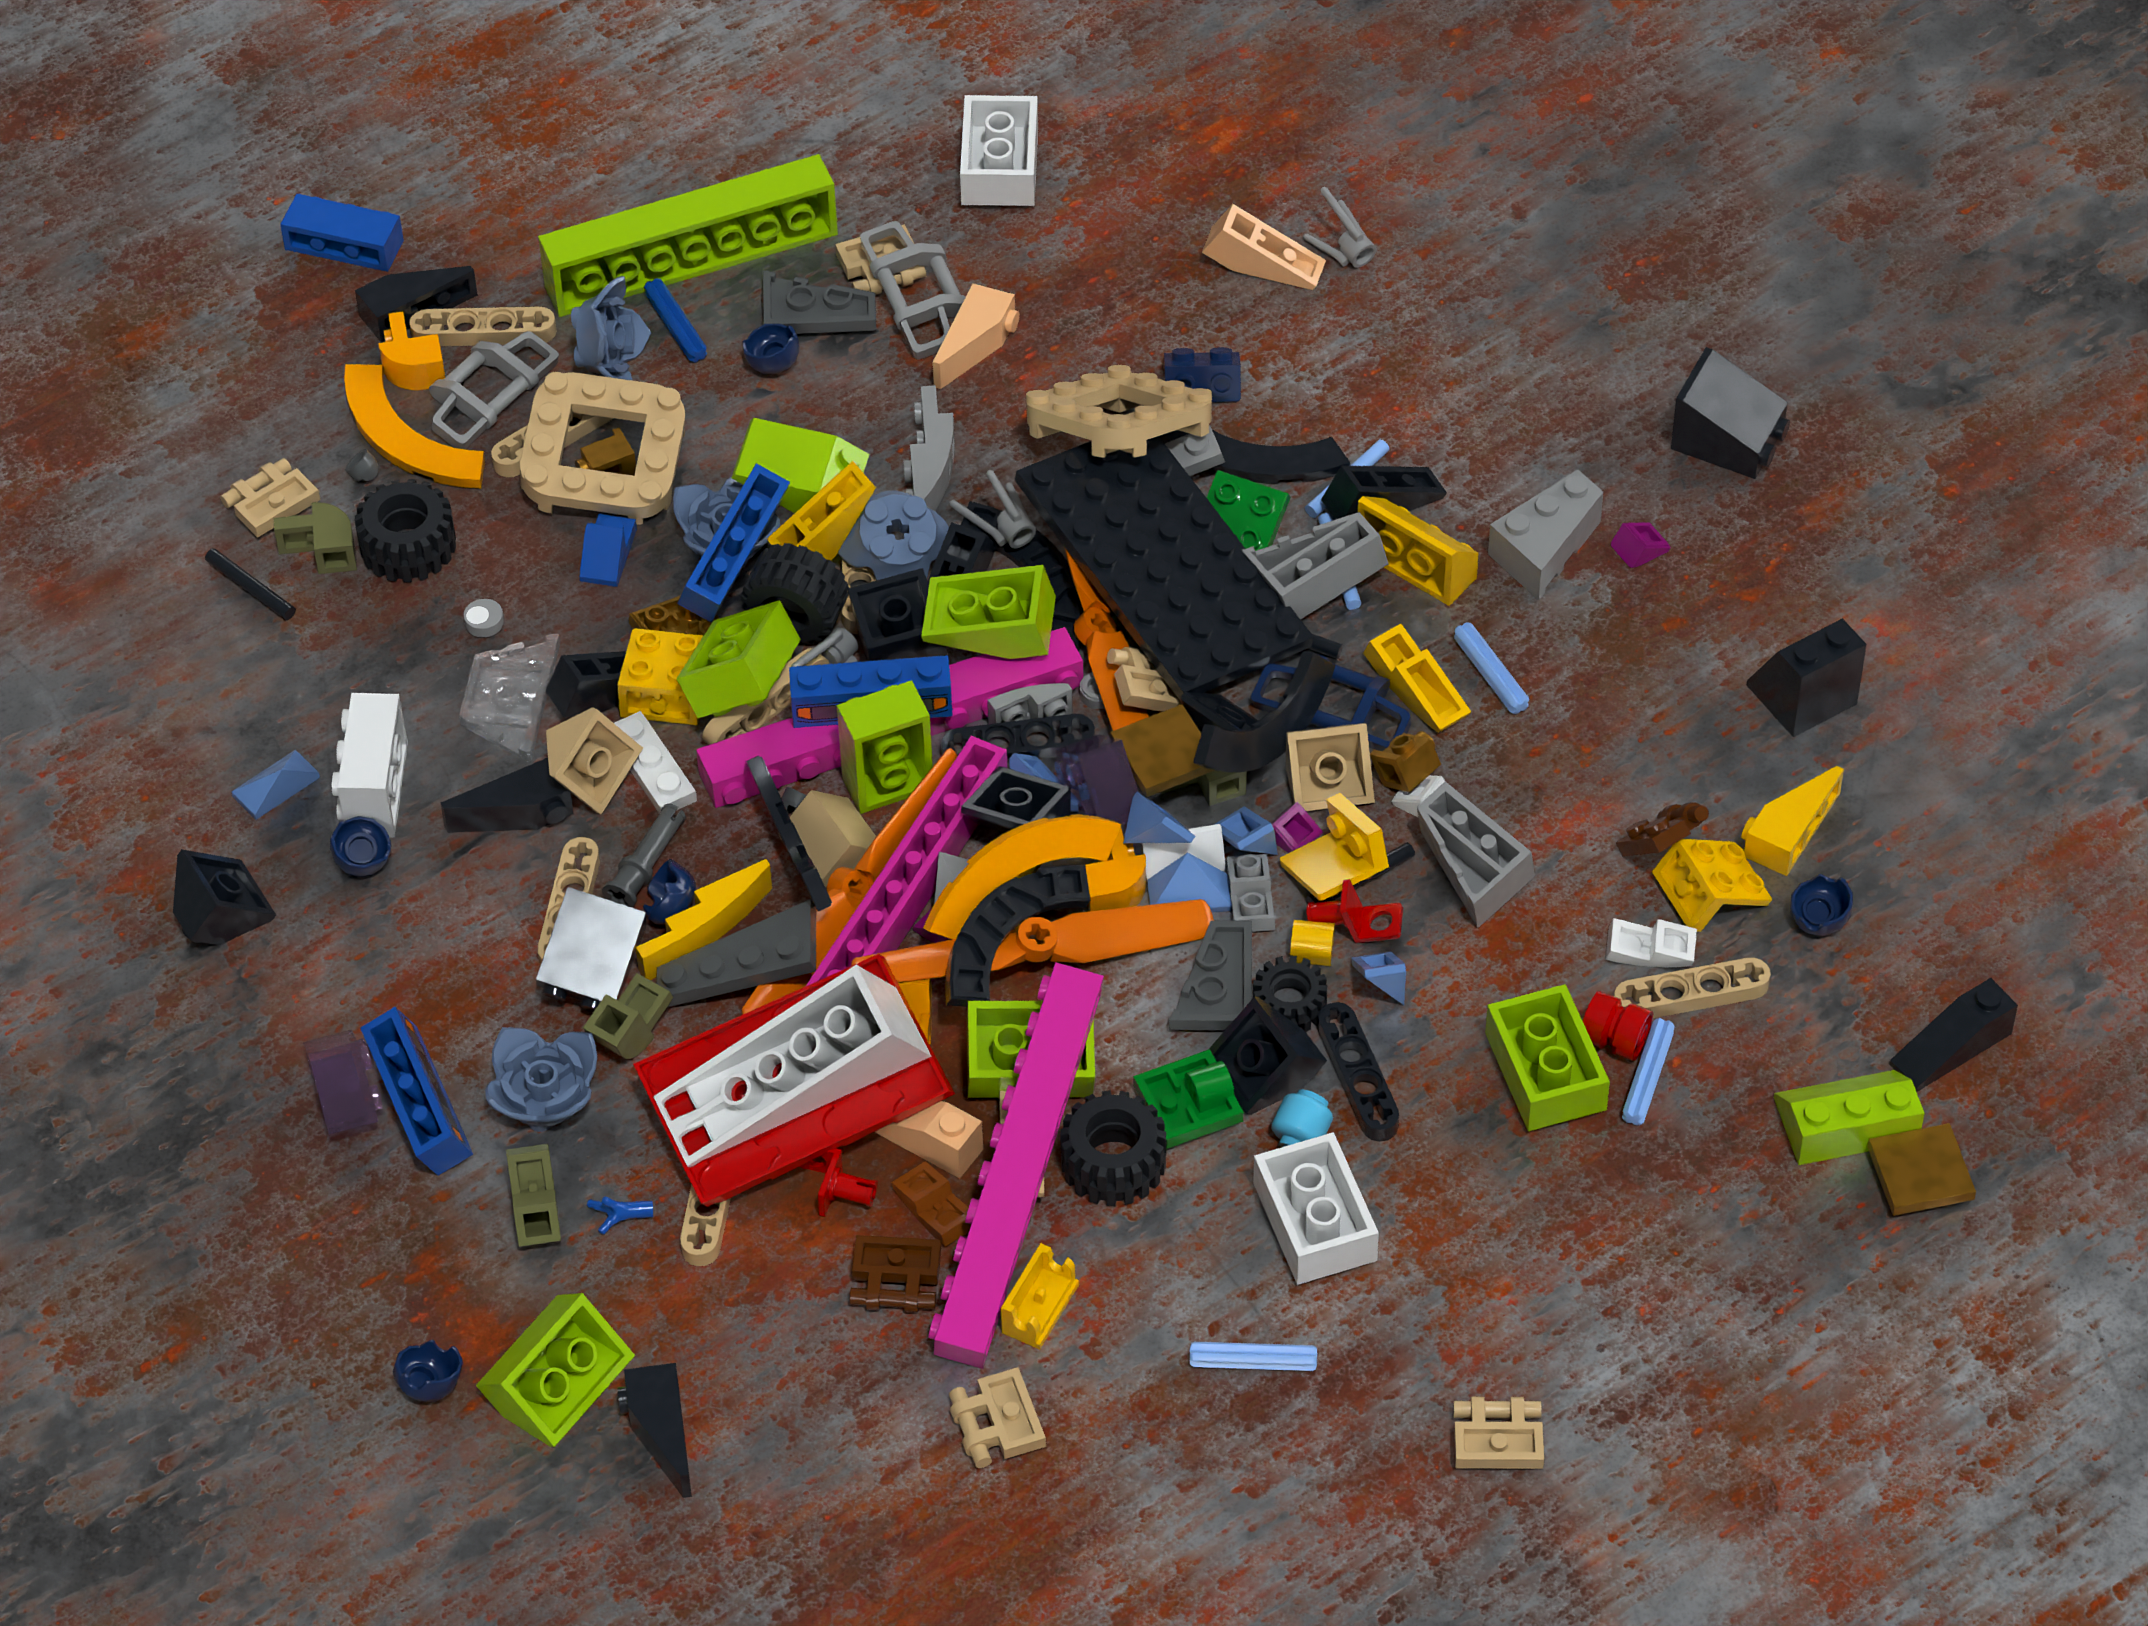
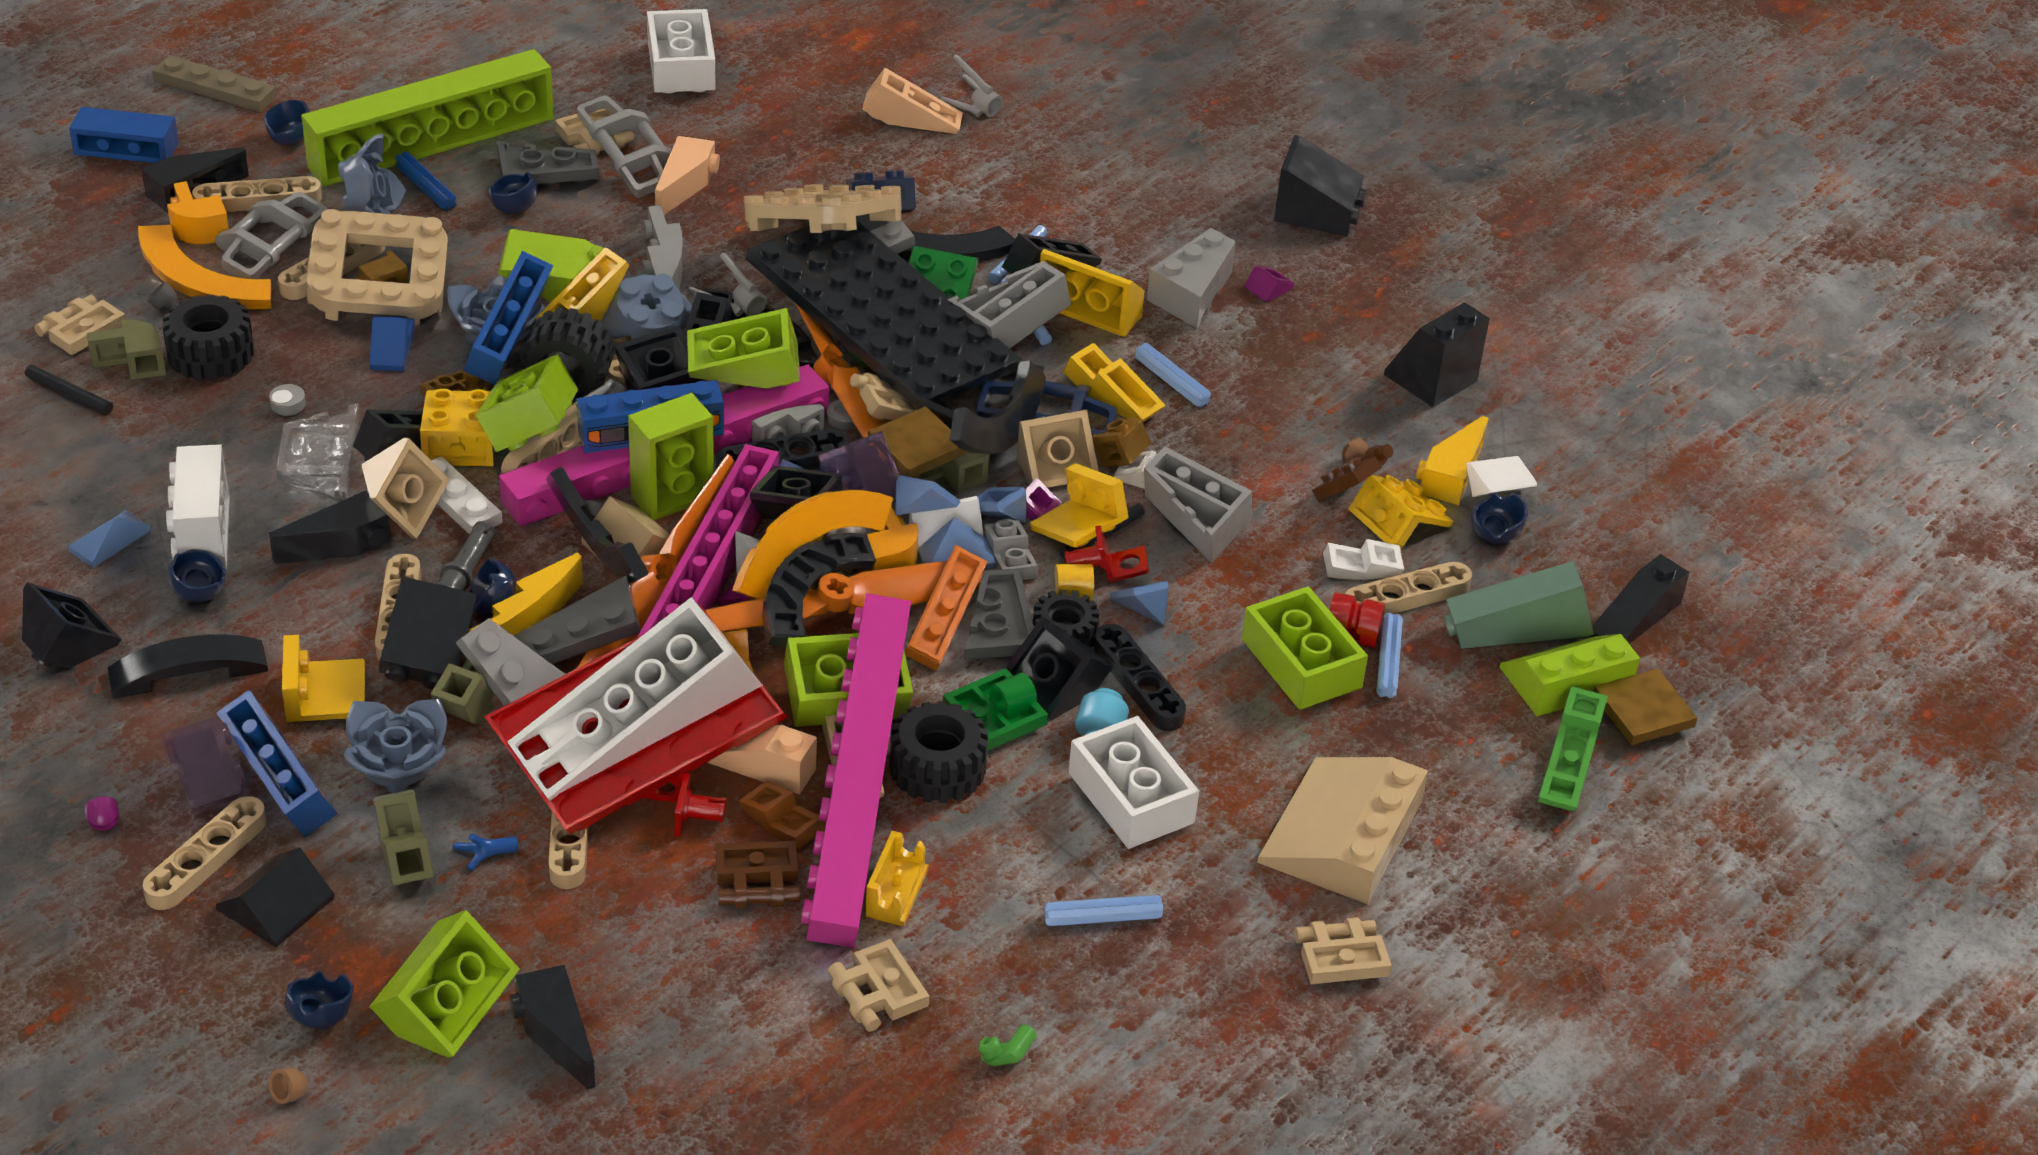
camera: 15 degrees left, 10 degrees down
none -> magenta hinge [85,796,119,831]
none -> black slope [107,634,268,699]
none -> tan beam [142,796,267,910]
none -> dark tan plate [152,55,277,112]
none -> black slope [216,847,334,948]
none -> dark blue hair [263,99,310,145]
none -> medium nougat hinge [269,1067,308,1104]
none -> yellow bracket [282,635,365,722]
none -> light grey wing [456,618,566,706]
none -> orange tile [905,545,988,671]
none -> bright green arm [978,1024,1037,1067]
none -> tan slope [1257,757,1428,905]
none -> medium nougat hinge [1342,437,1369,463]
none -> sand green slope [1443,561,1594,649]
none -> white slope [1466,456,1537,497]
none -> bright green slope [1538,686,1608,812]

